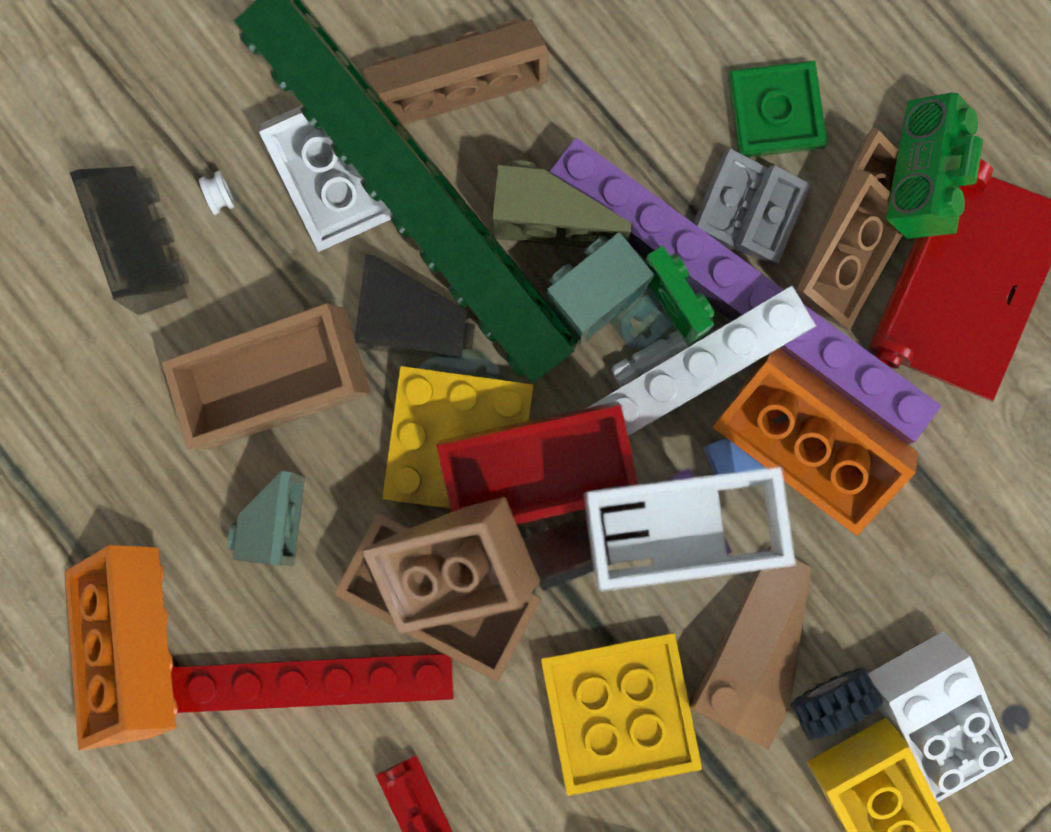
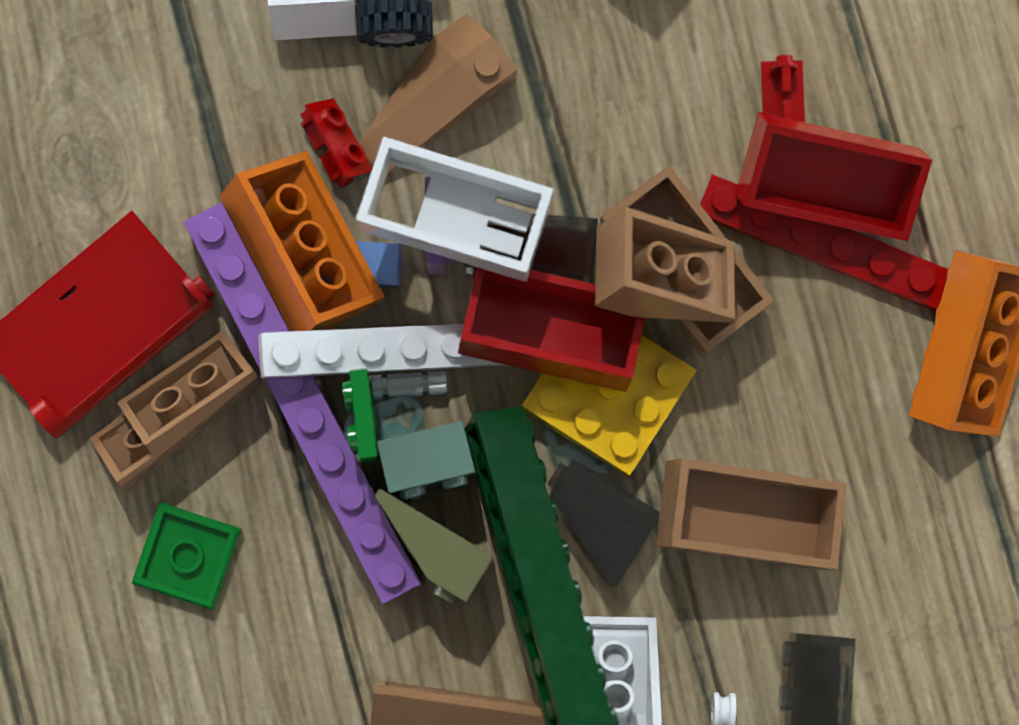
camera: 165 degrees left, 0 degrees up
sand green slope [228,471,305,566] -> none
yellow plate [541,632,702,796] -> none
light grey slope [693,148,811,264] -> none
green piece [886,92,983,239] -> none
none -> red hinge [300,98,372,188]
none -> red piece [736,112,933,242]

